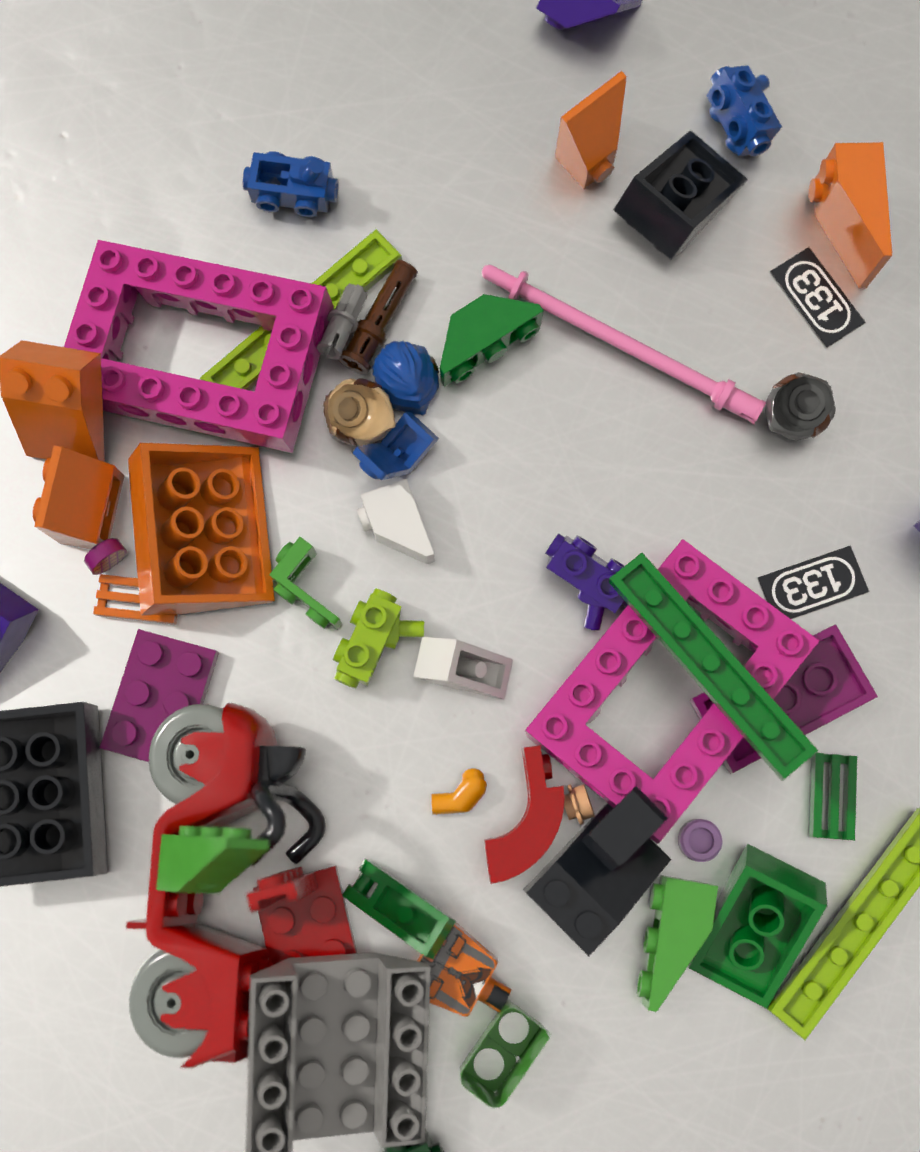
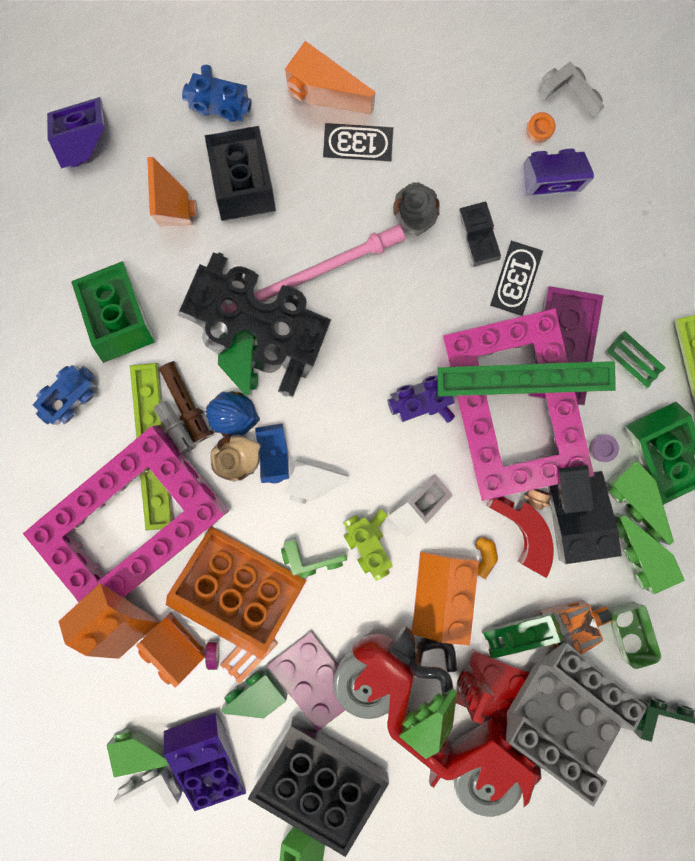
camera: 55 degrees left, 10 degrees up
none -> green slope [71,261,155,363]
none -> black gear [178,252,331,398]
none -> slope [221,668,288,719]
none -> orange slope [412,551,479,646]
none -> black slope [459,201,501,267]
none -> bright green slope [614,513,685,594]

